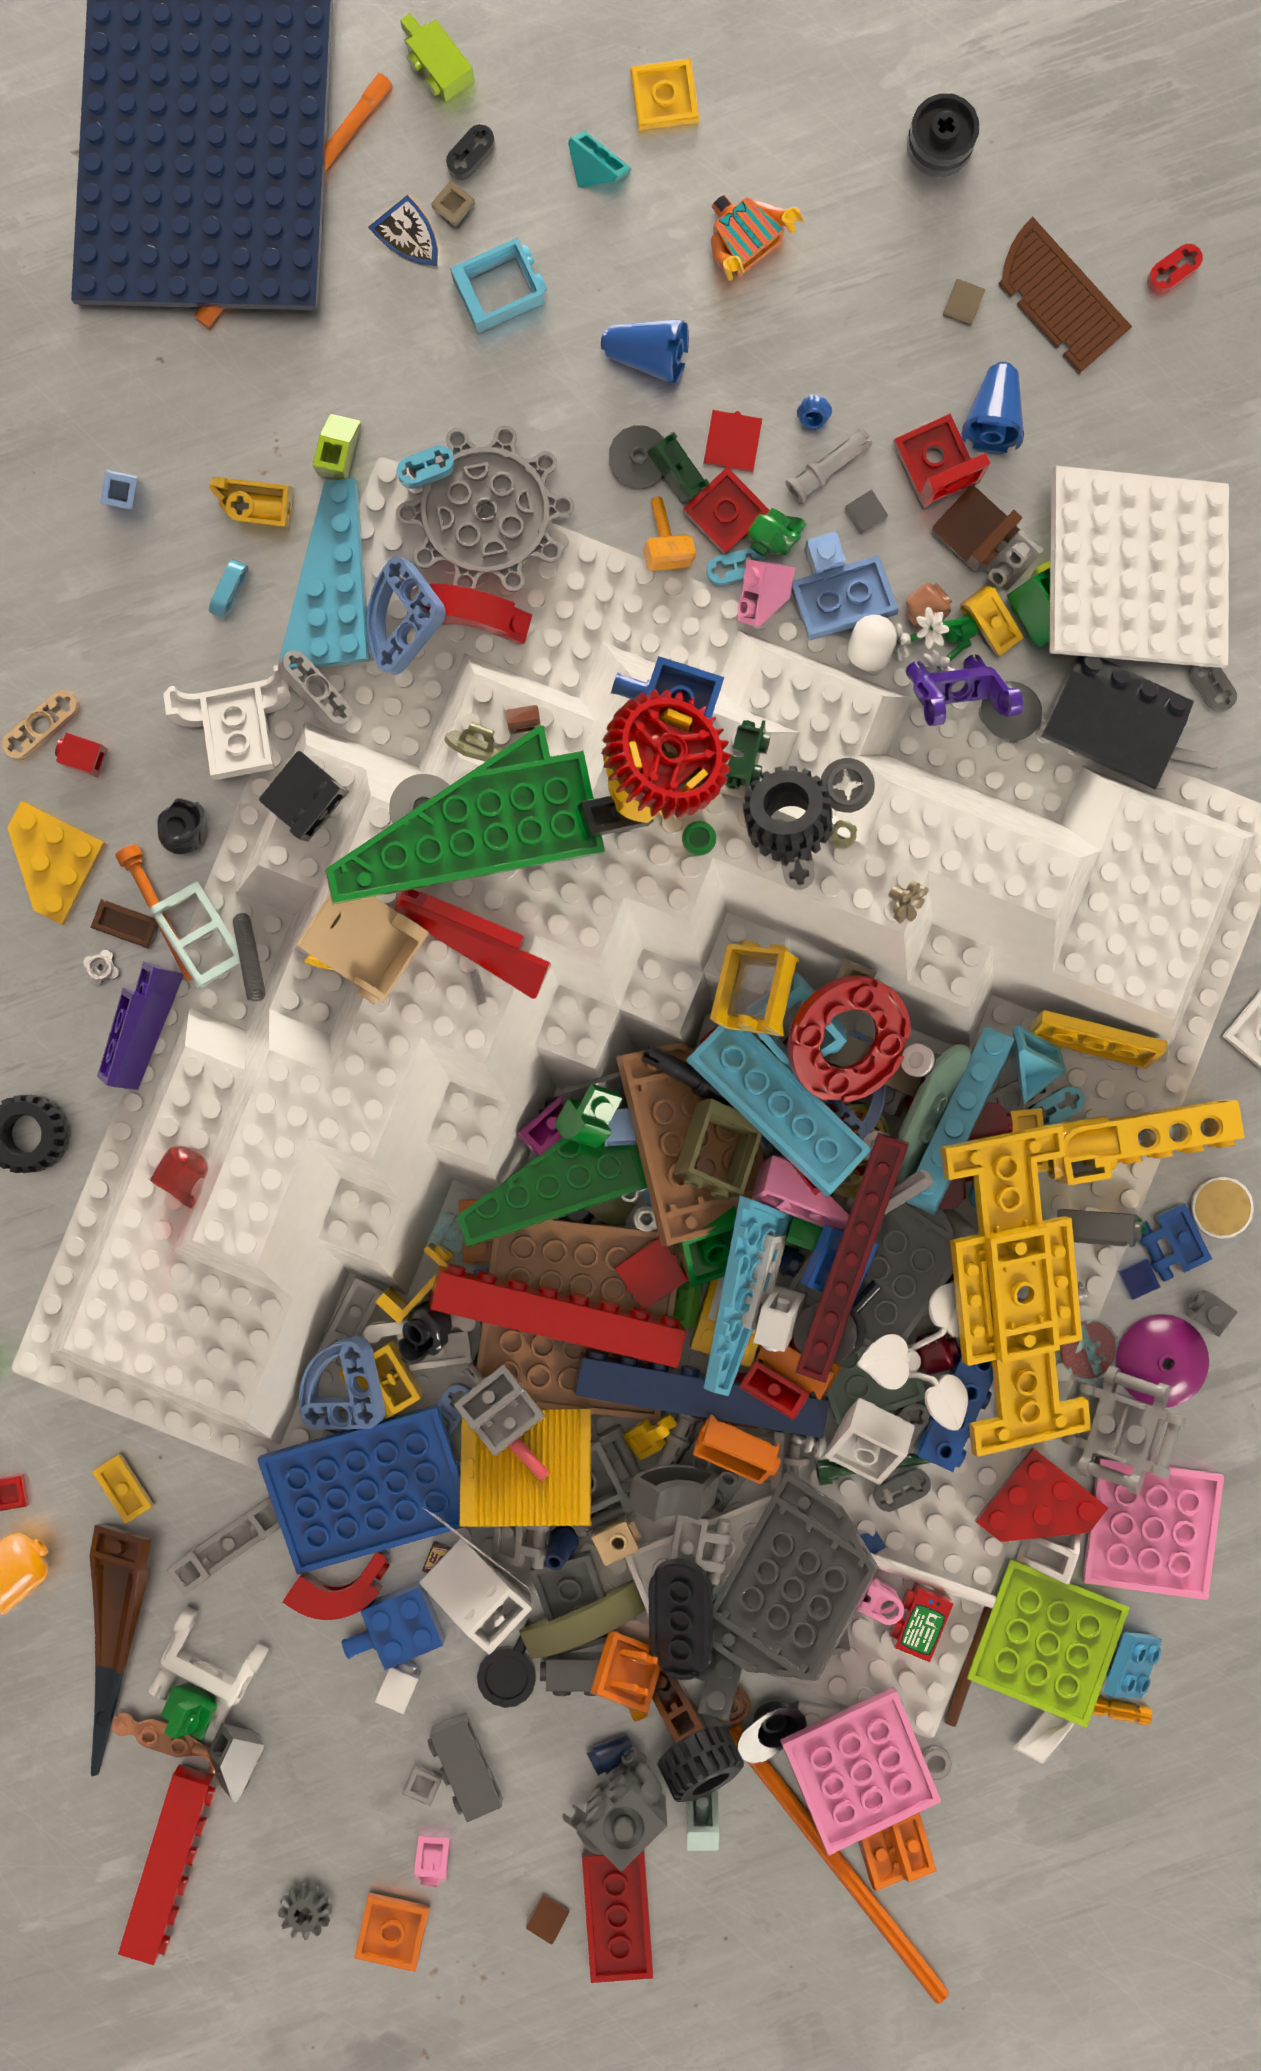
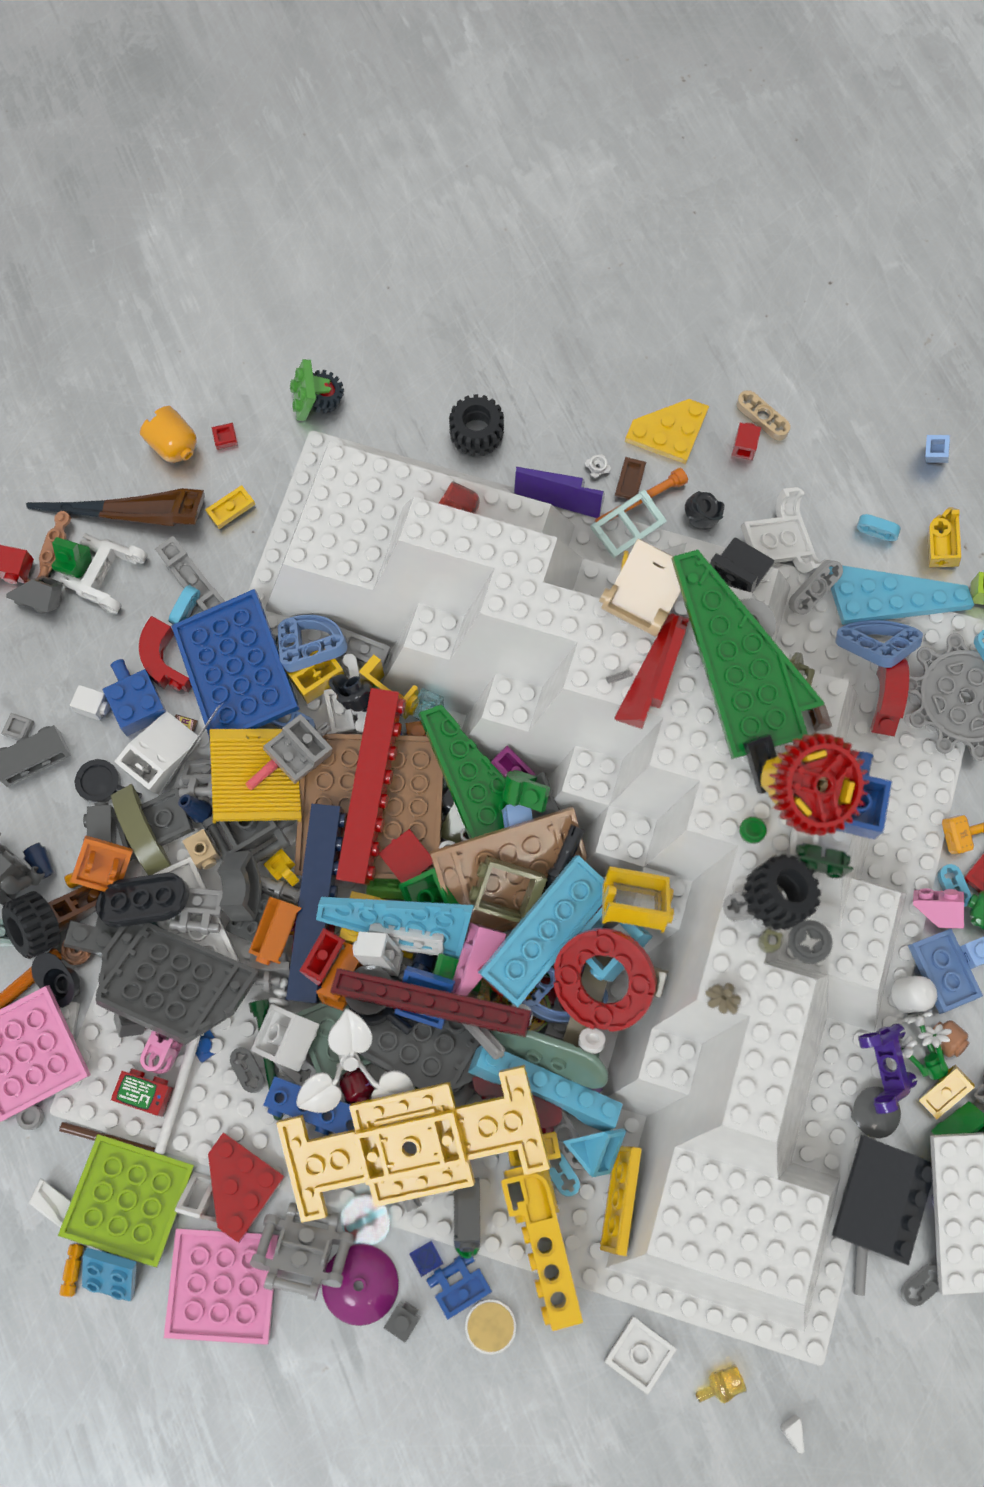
camera: 85 degrees right, 15 degrees down
dark grey piece [233,913,266,1002] -> none
none -> medium azure beam [168,585,200,624]

